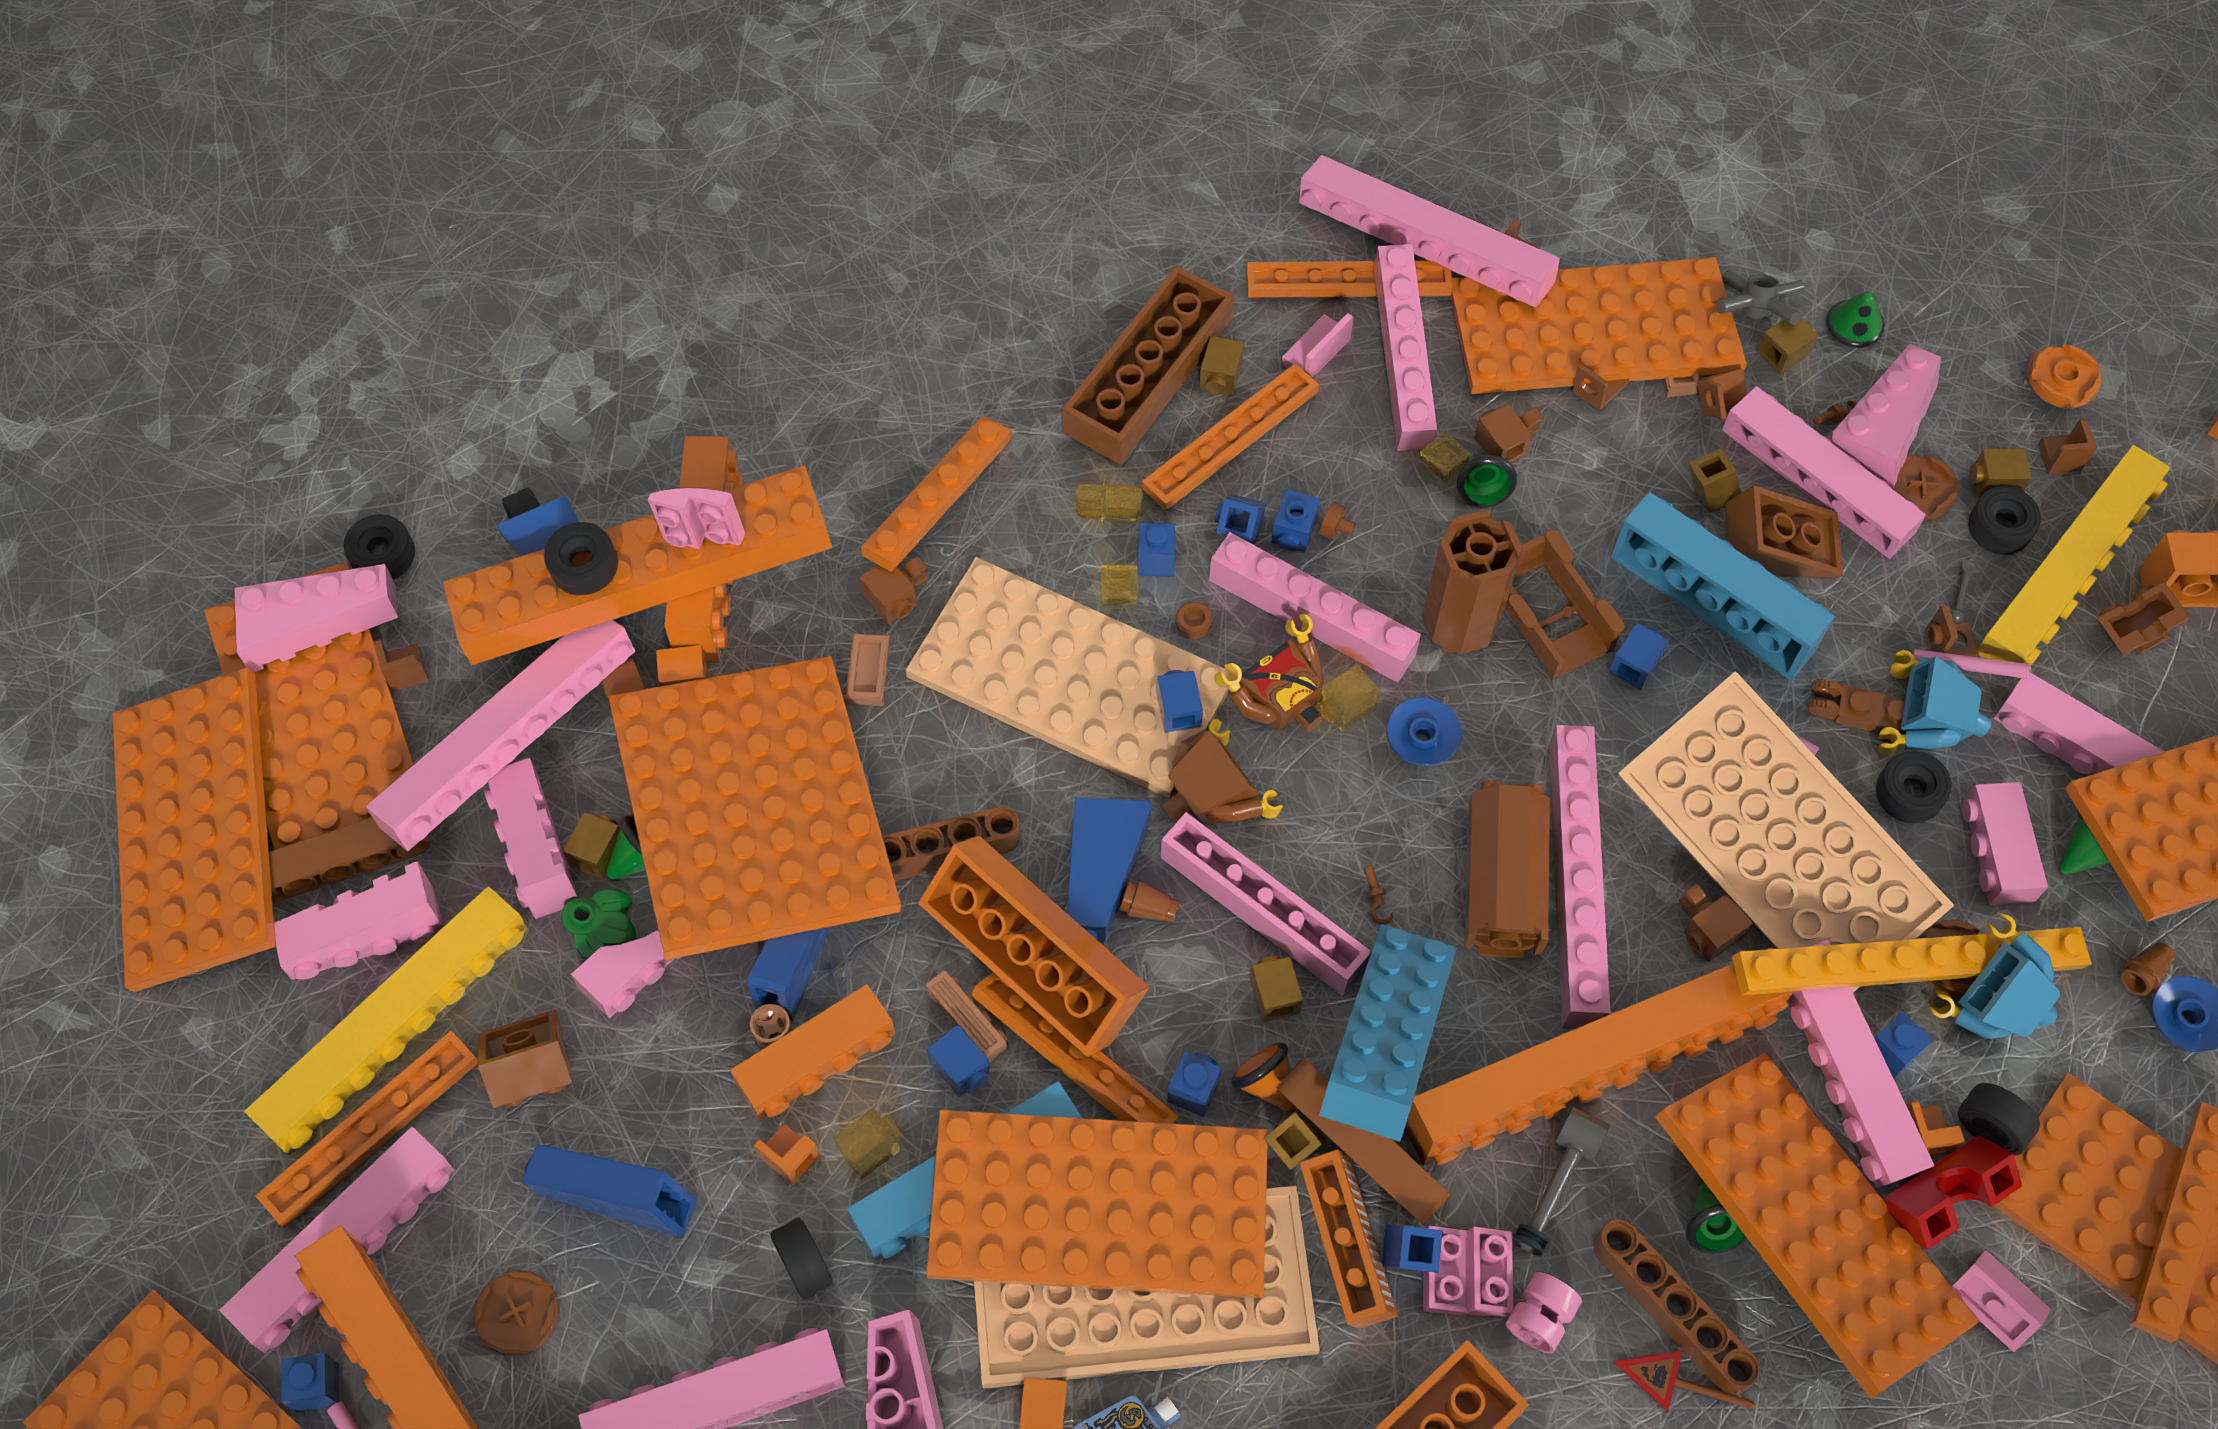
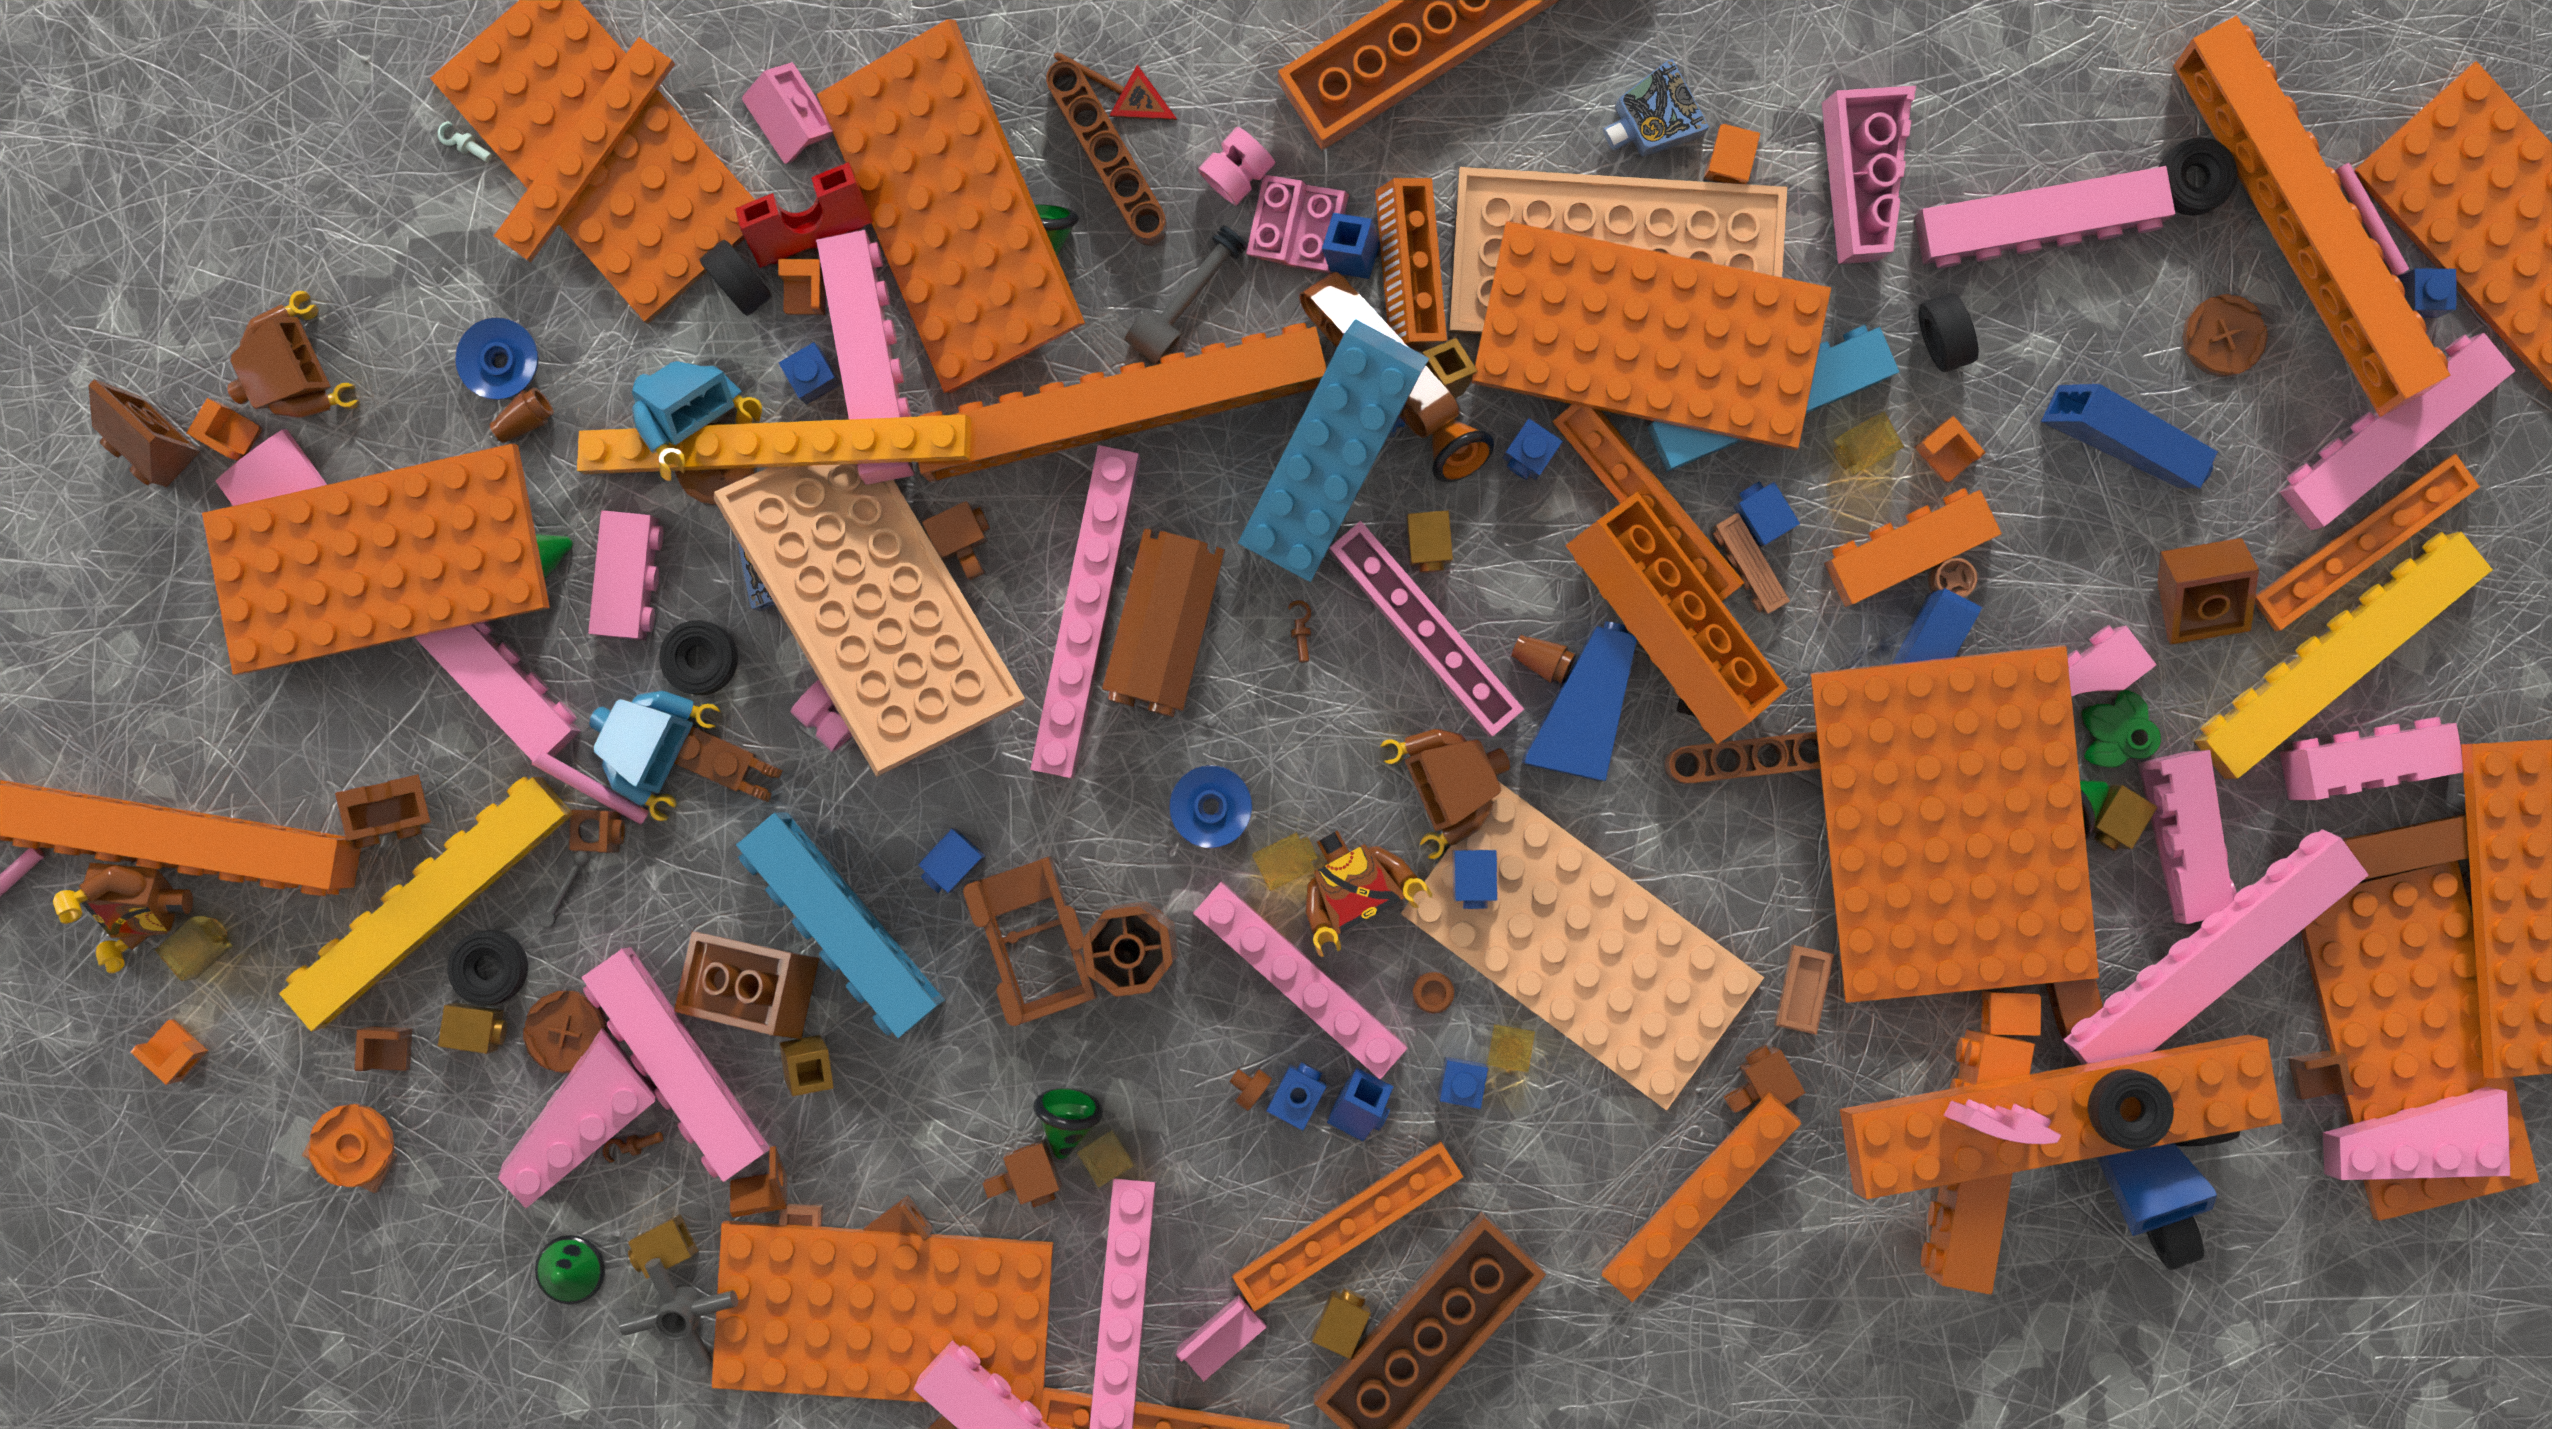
camera: 165 degrees left, 25 degrees up
black tyre [343,514,415,580] -> none
clear yellow arm [1076,477,1143,527] -> none

